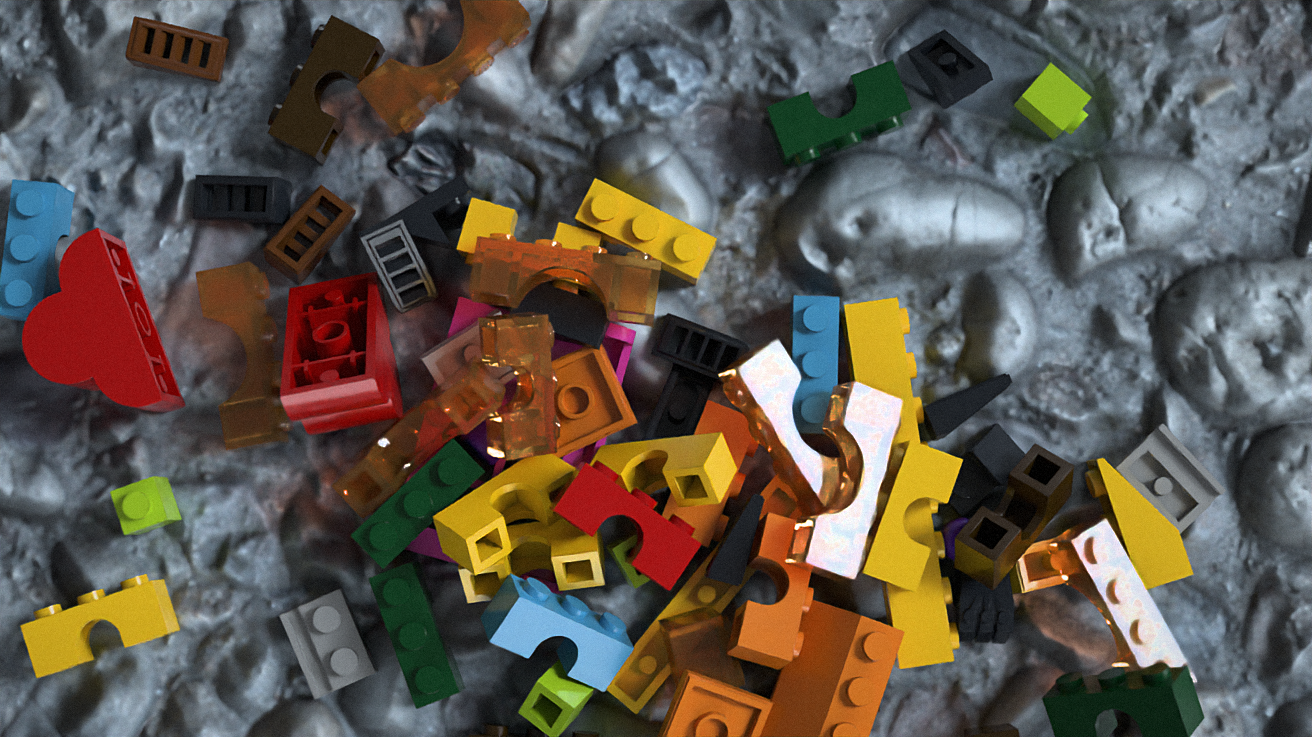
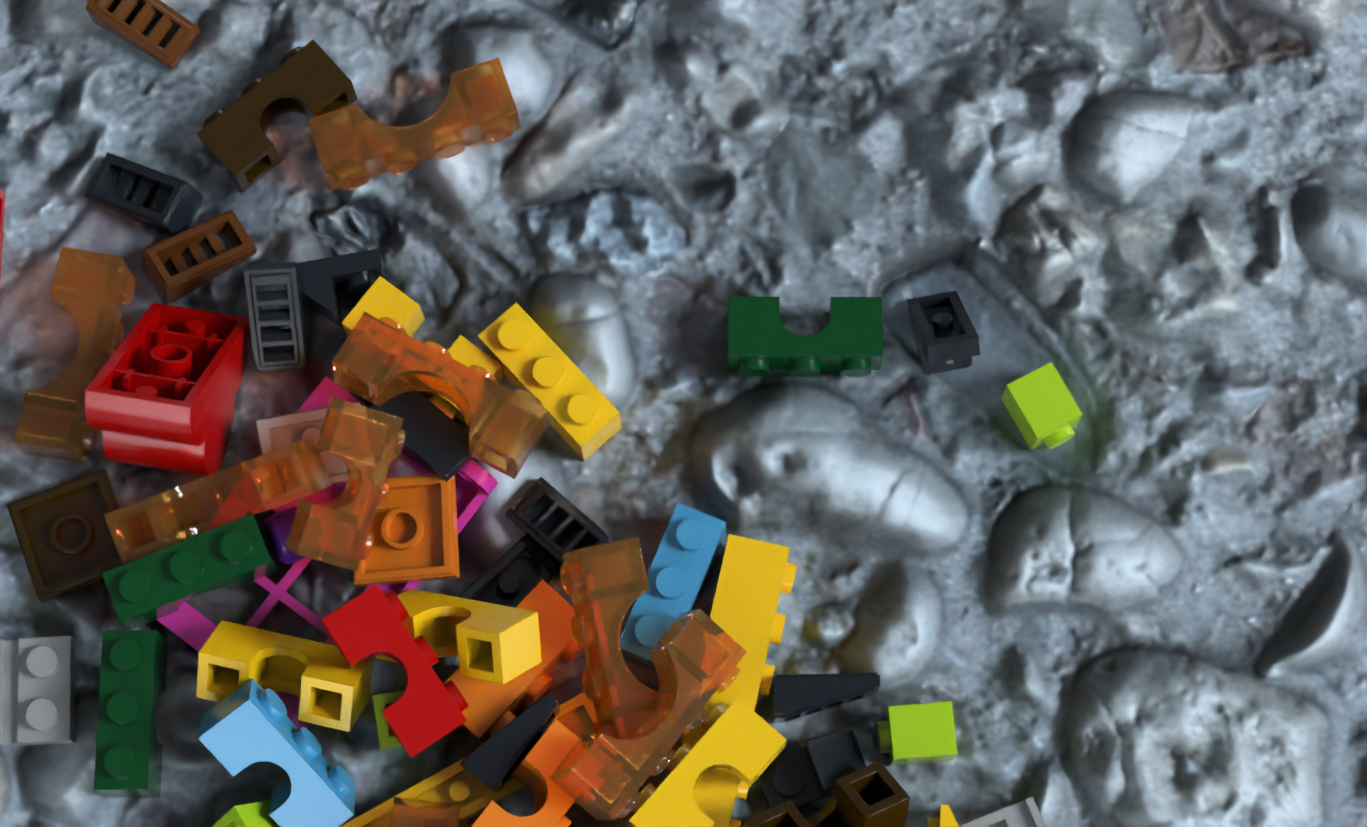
camera: 20 degrees right, 10 degrees down
yellow arch [432,447,576,576] -> none
none -> dark brown tile [7,468,138,603]
none -> lime brick [877,701,958,766]

